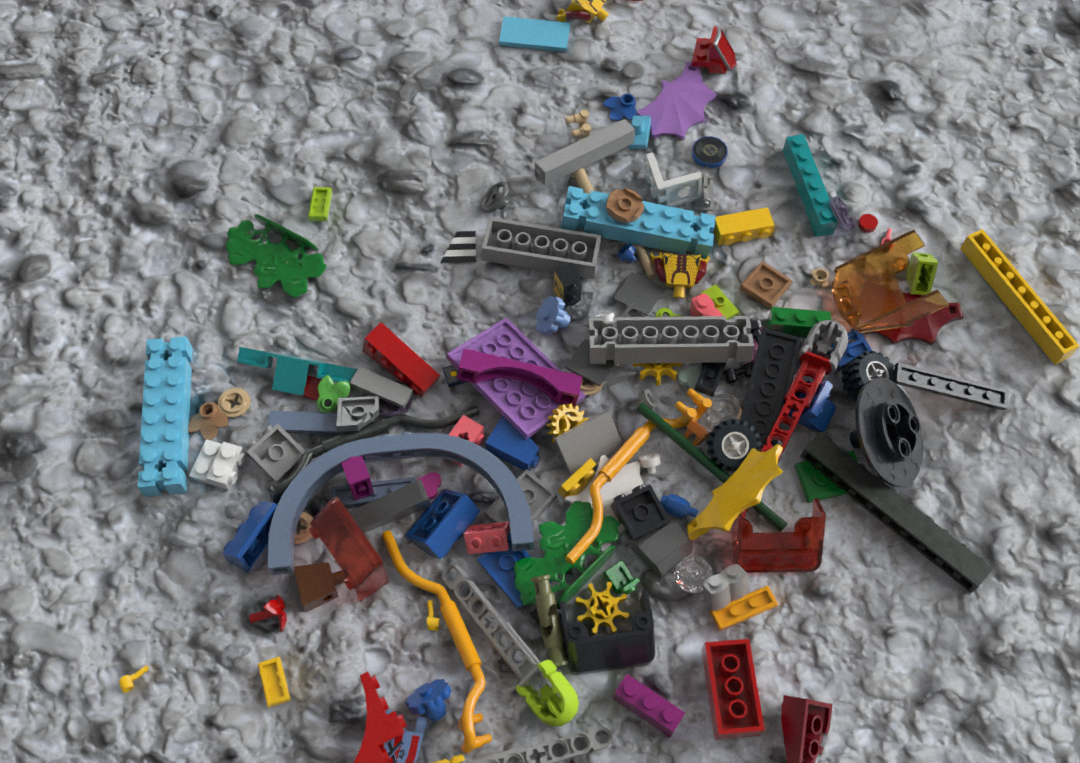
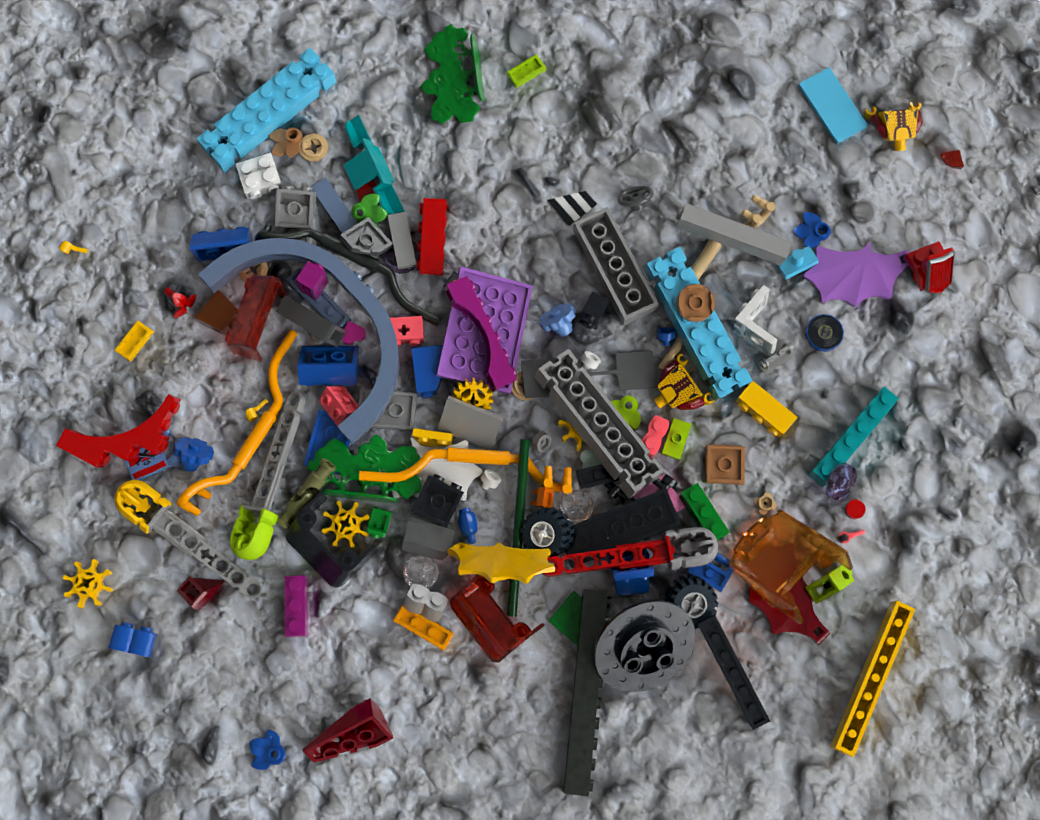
camera: 50 degrees right, 15 degrees up
red brick [701,639,765,740] -> none

